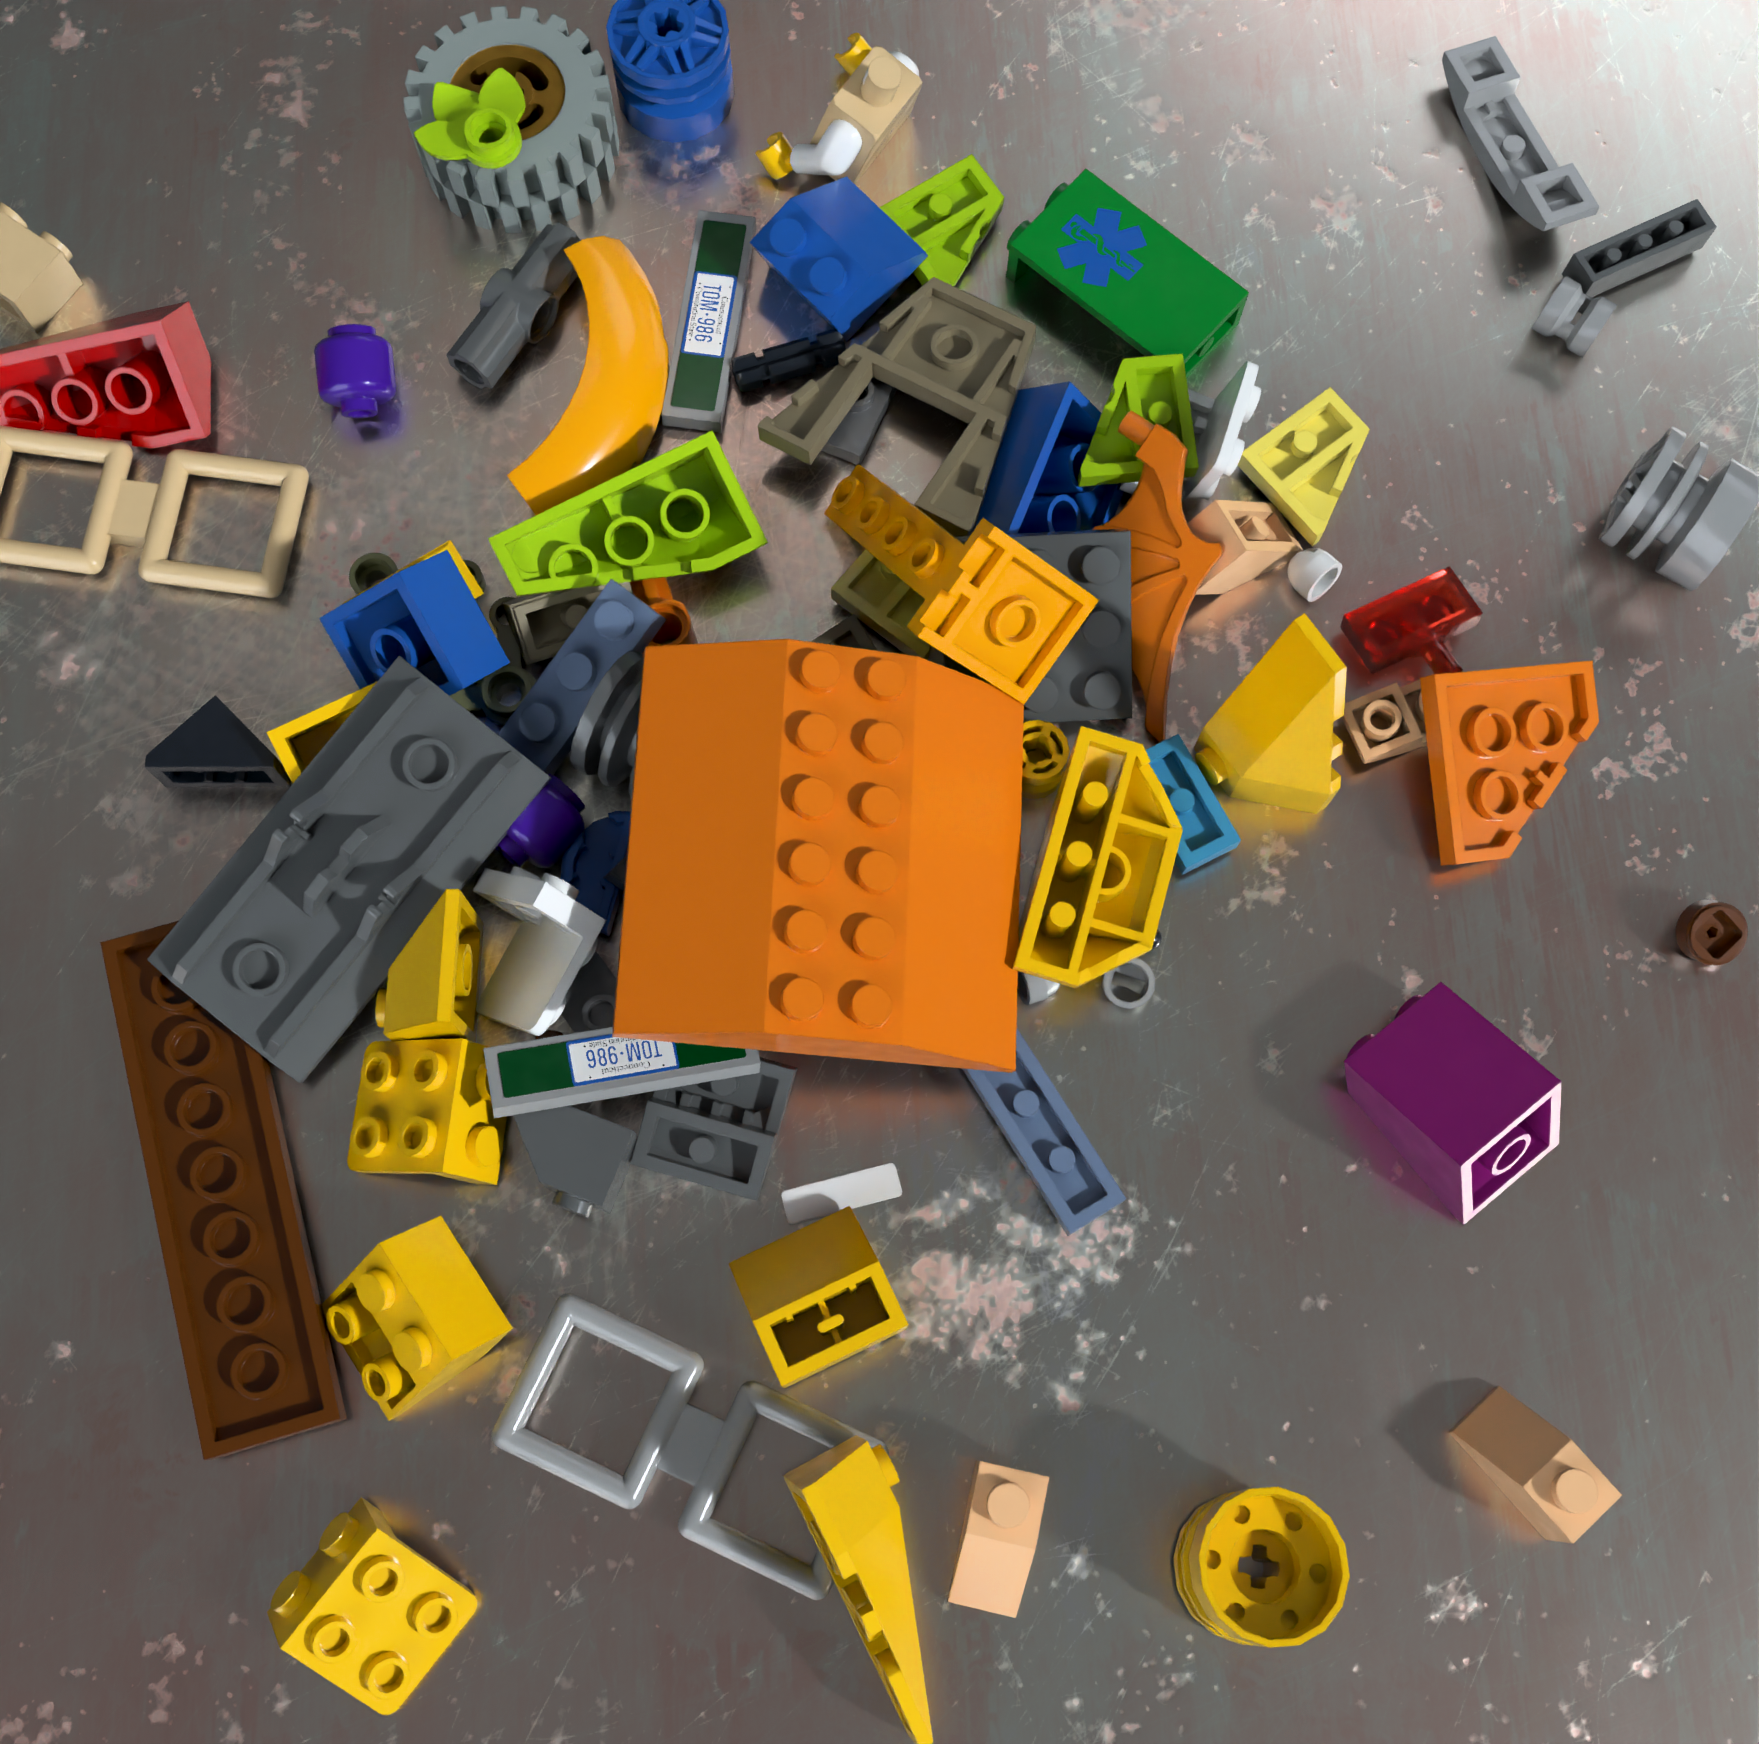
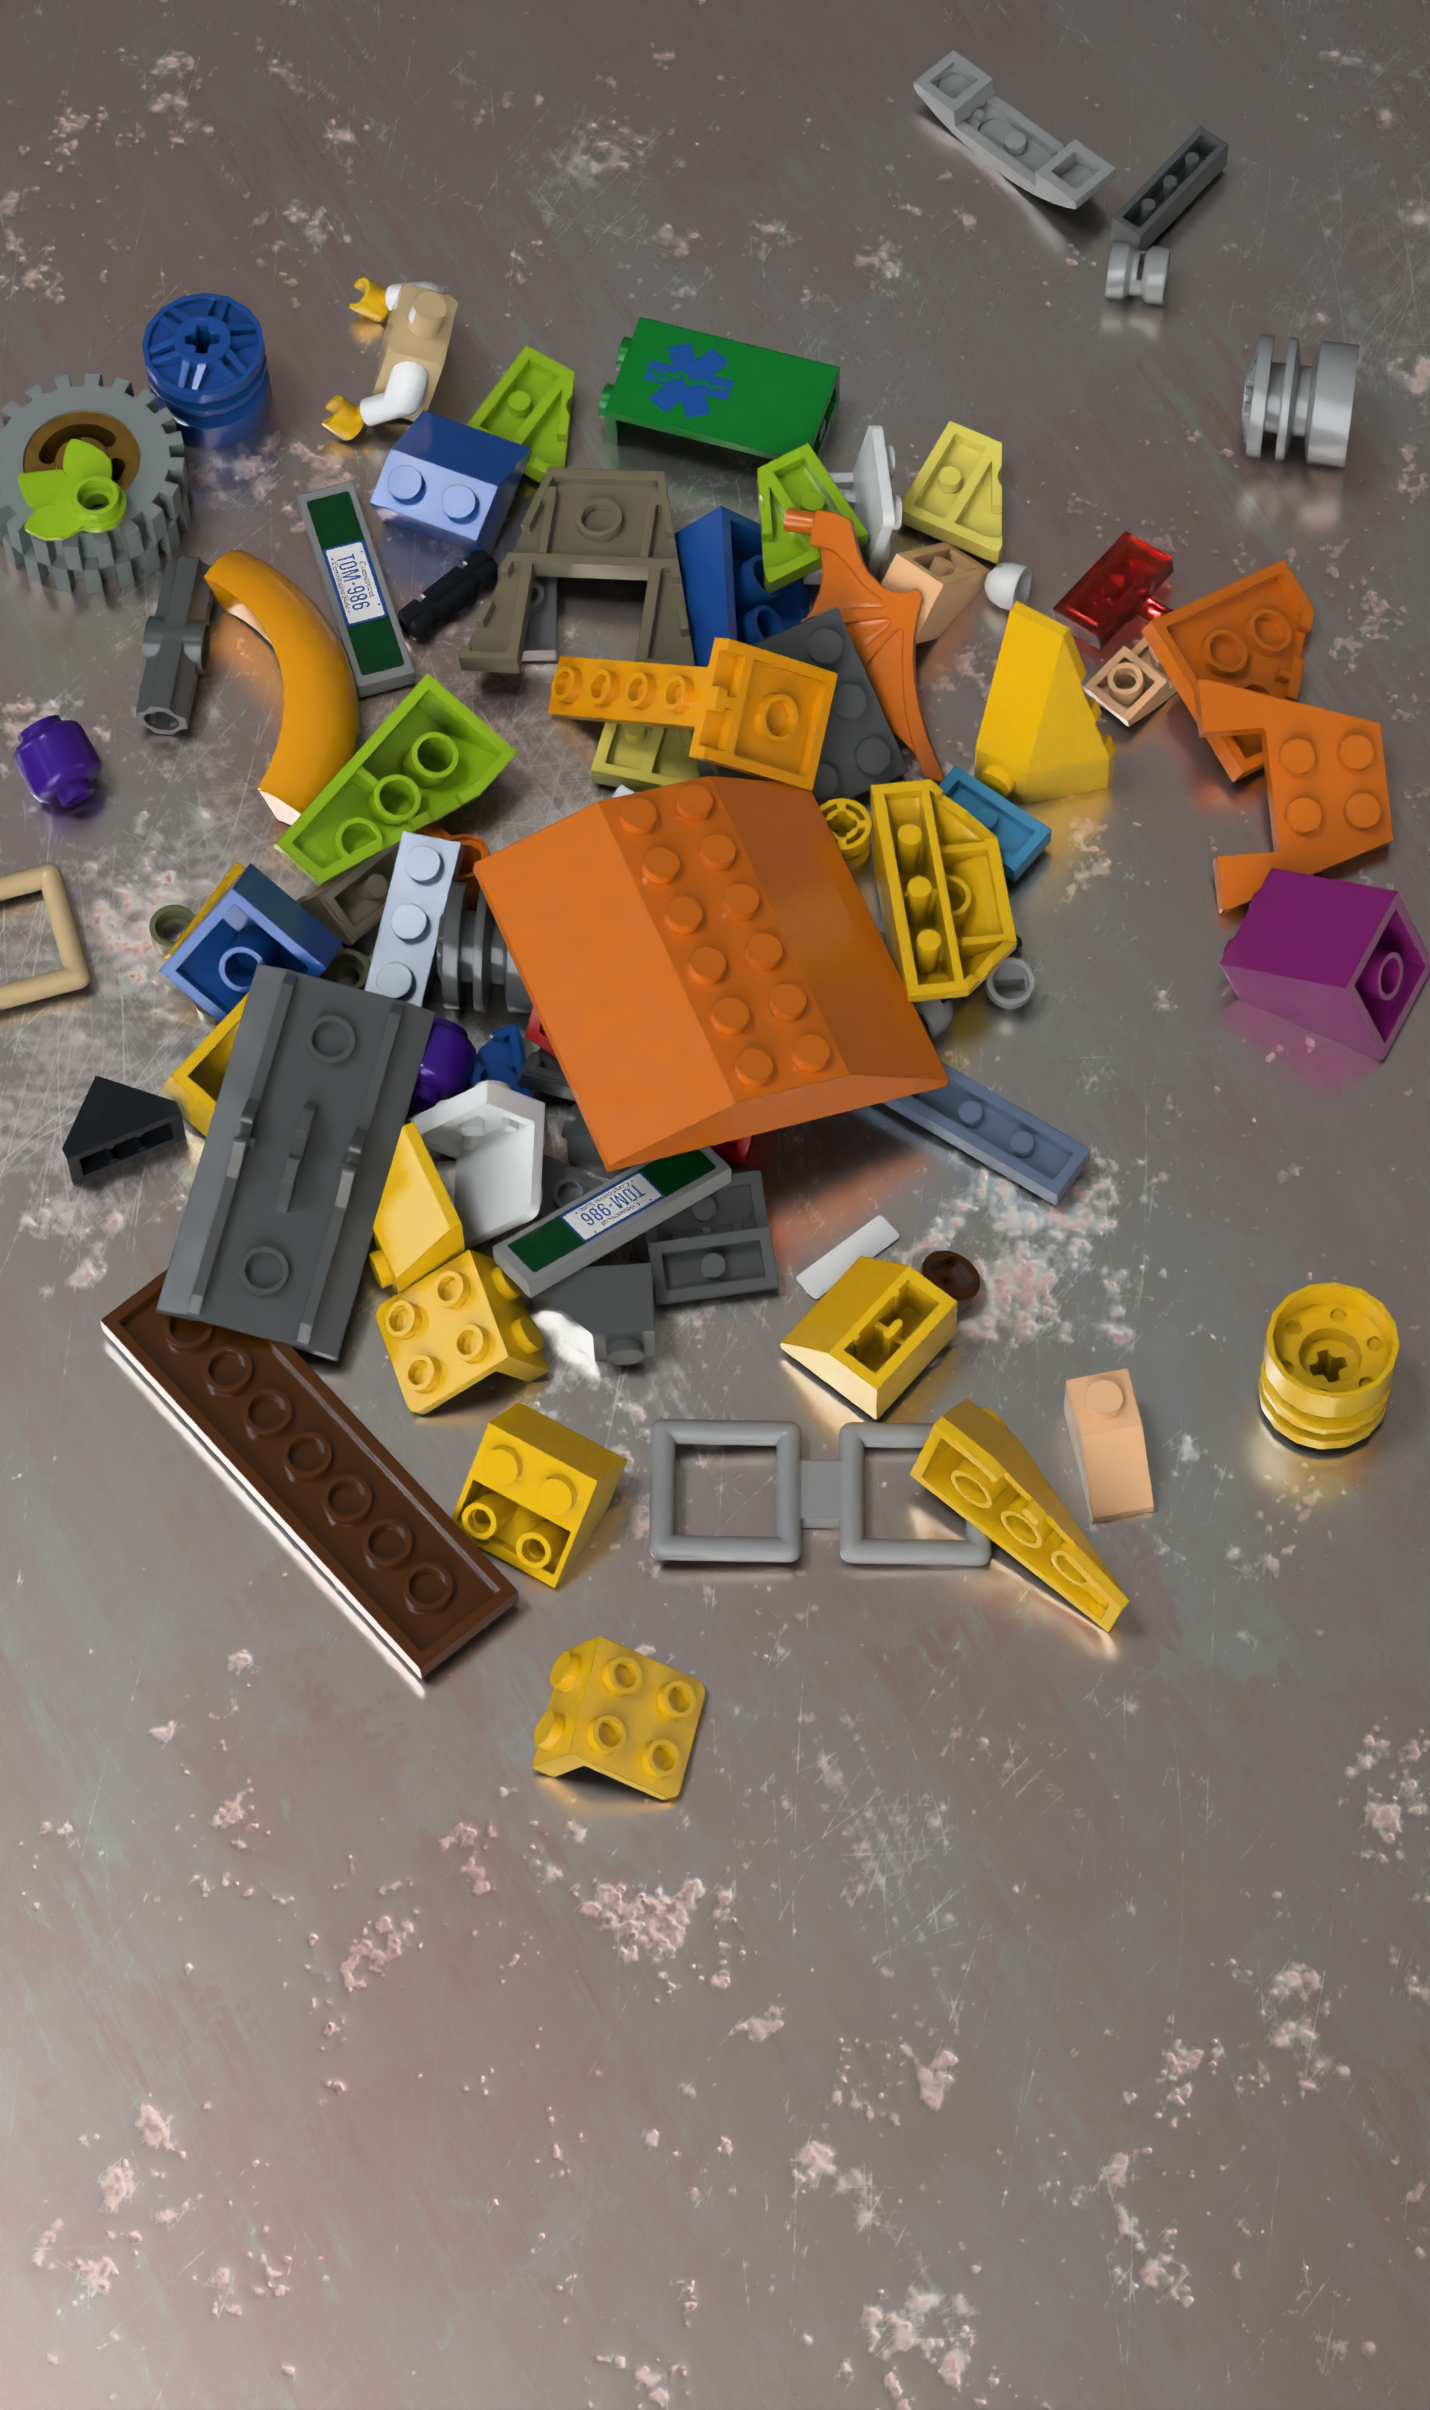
camera: 20 degrees left, 10 degrees down
none -> reddish brown tile [917,1251,980,1313]
none -> orange wing [1193,679,1394,914]

